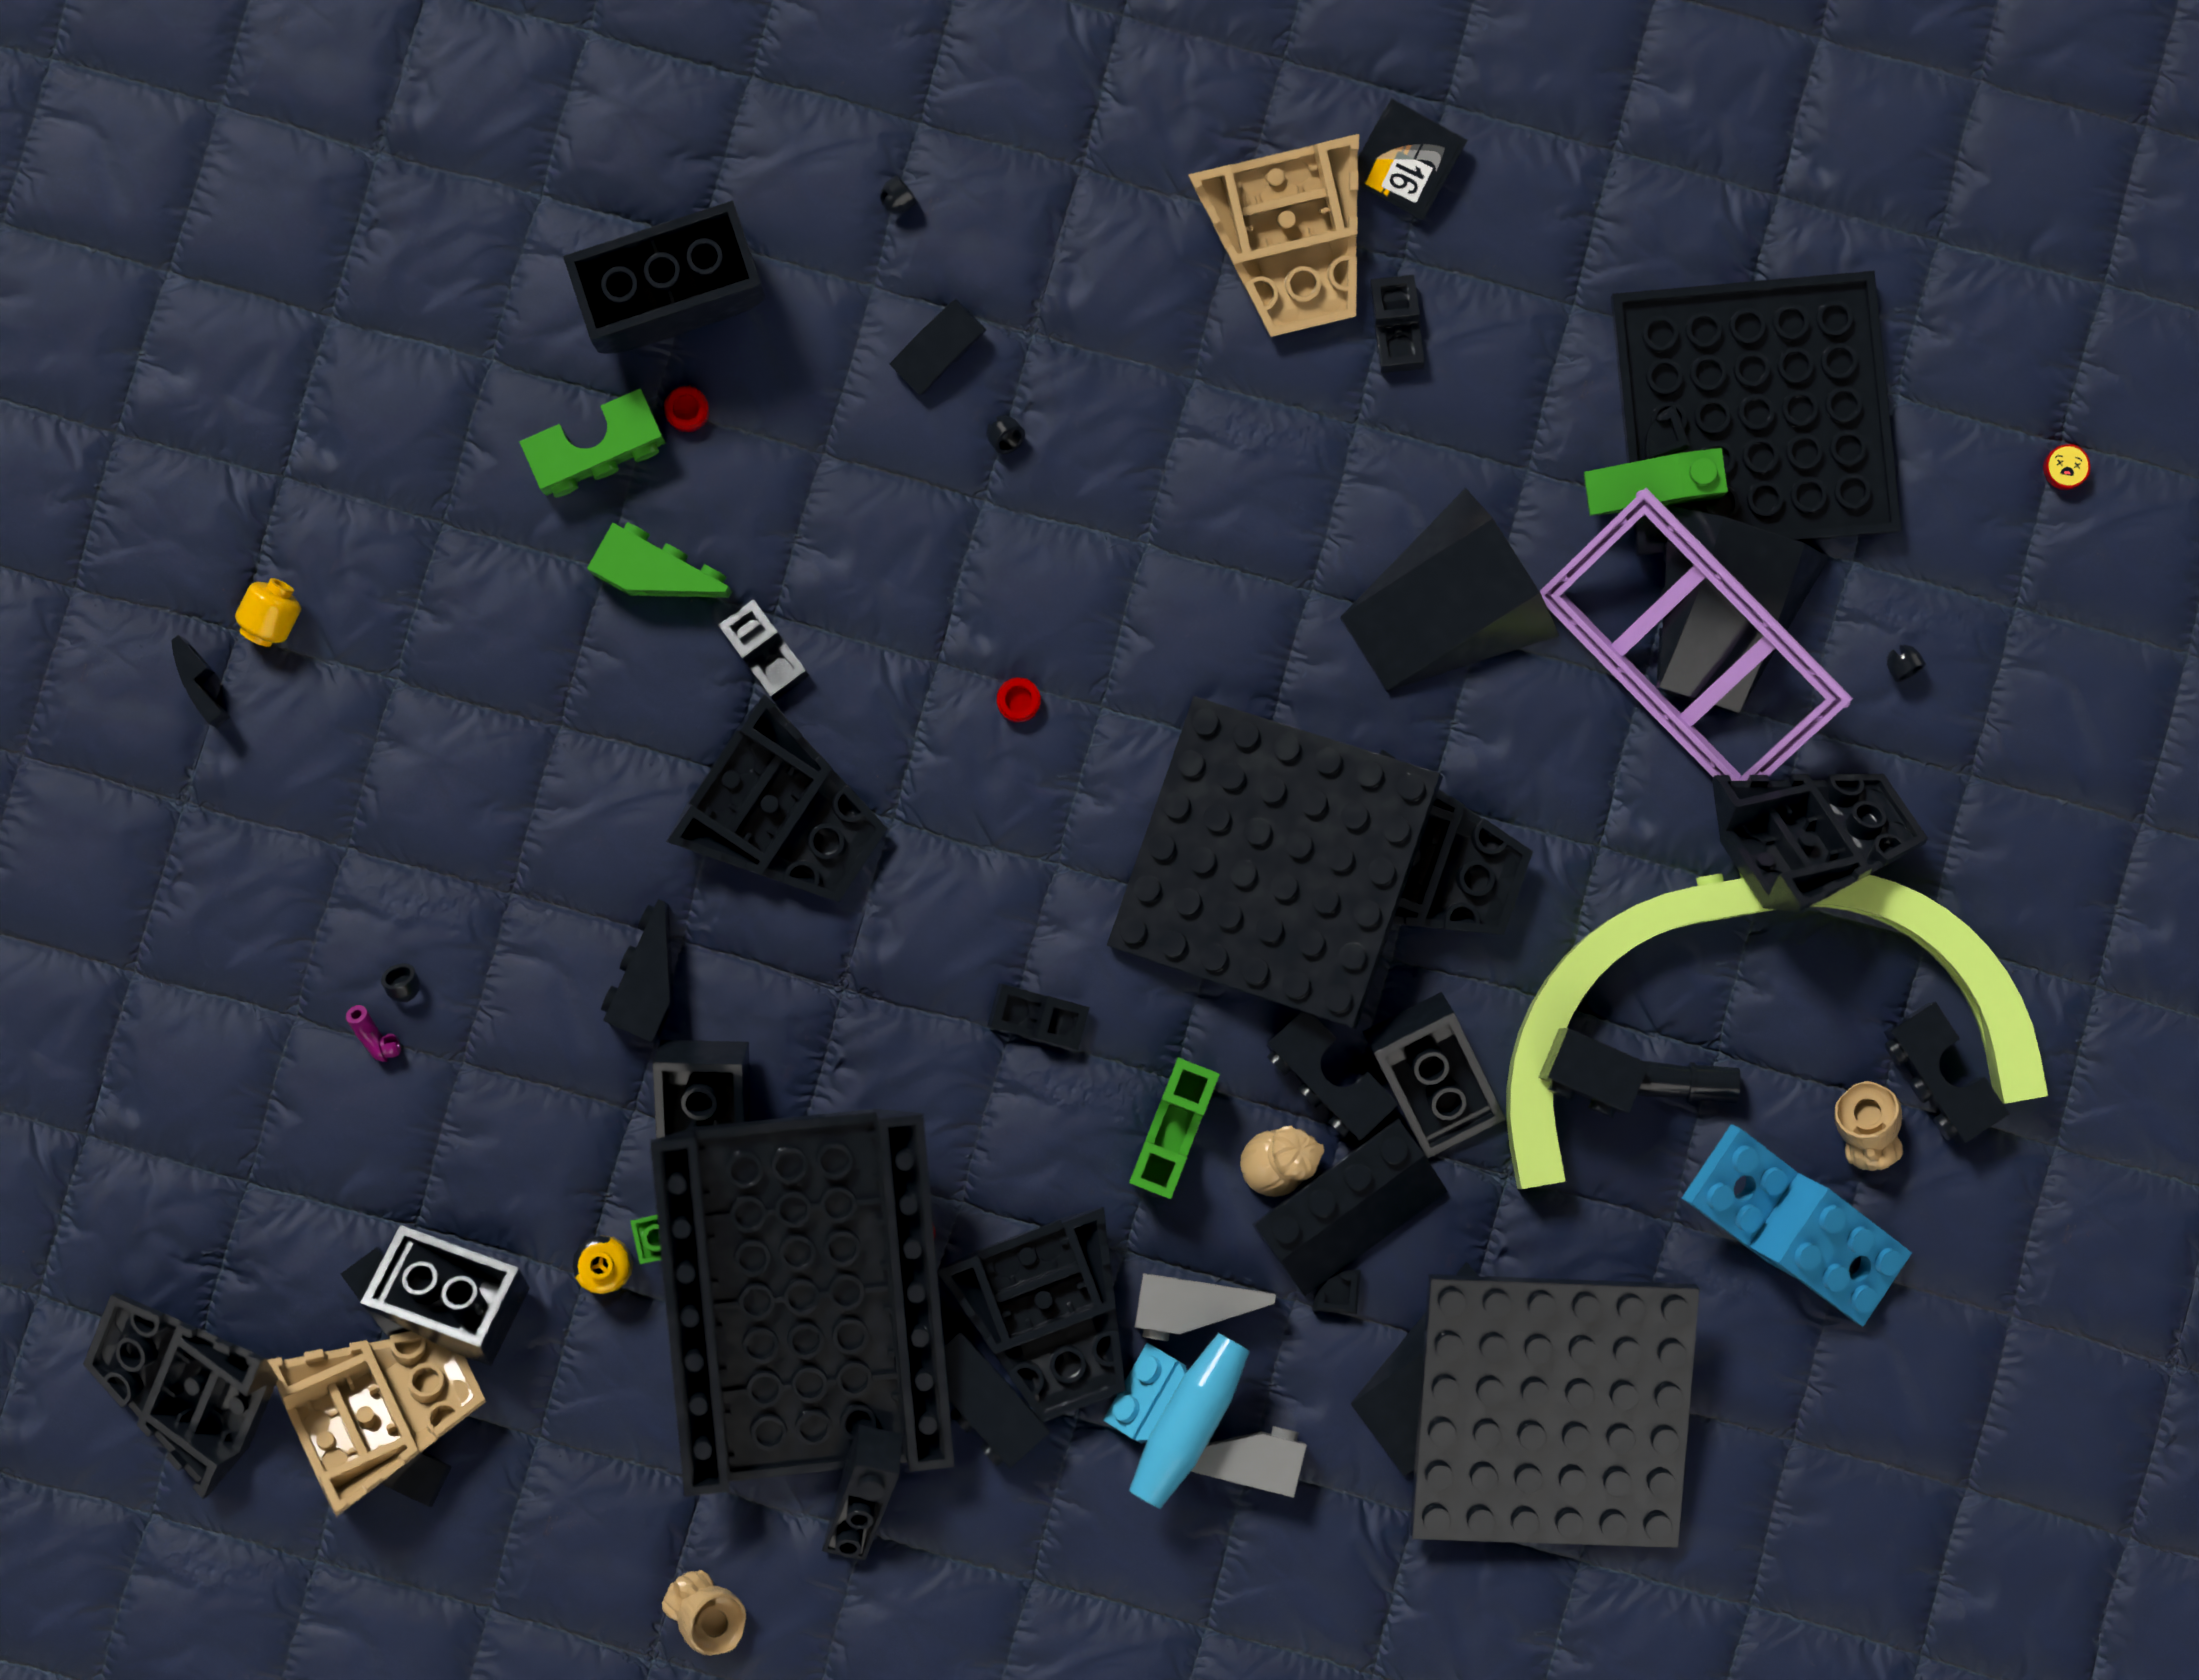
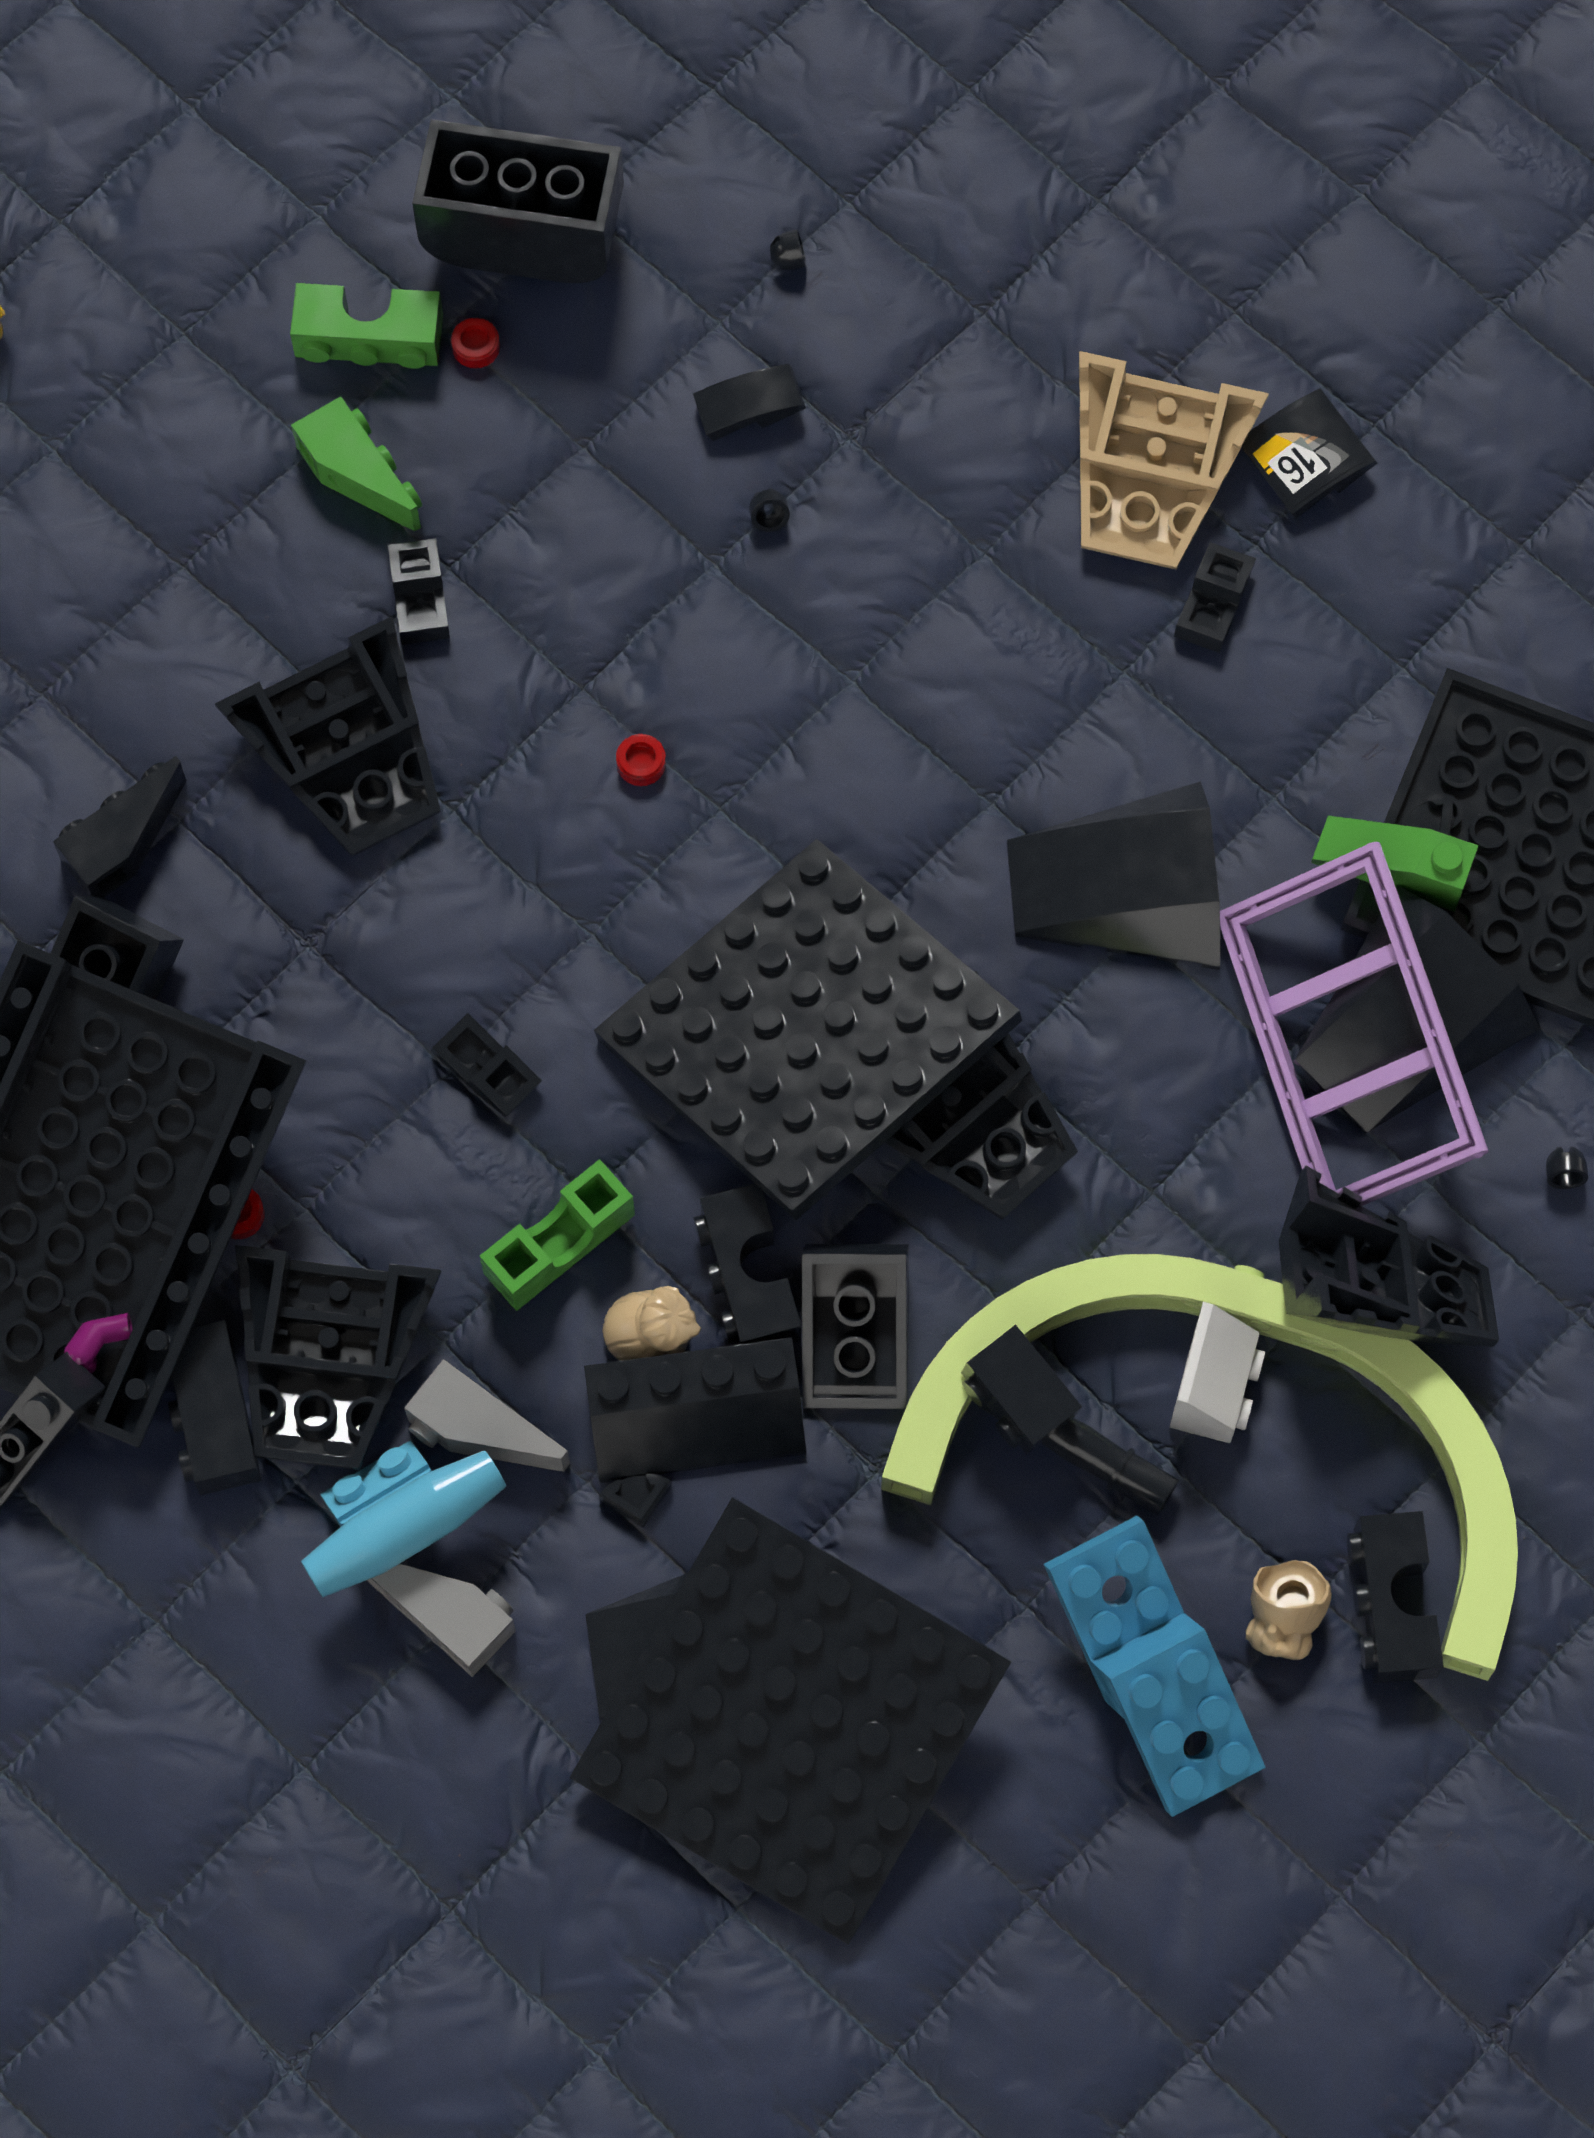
camera: 30 degrees right, 15 degrees down
none -> magenta arm [64,1313,133,1374]
none -> white slope [1170,1302,1265,1443]

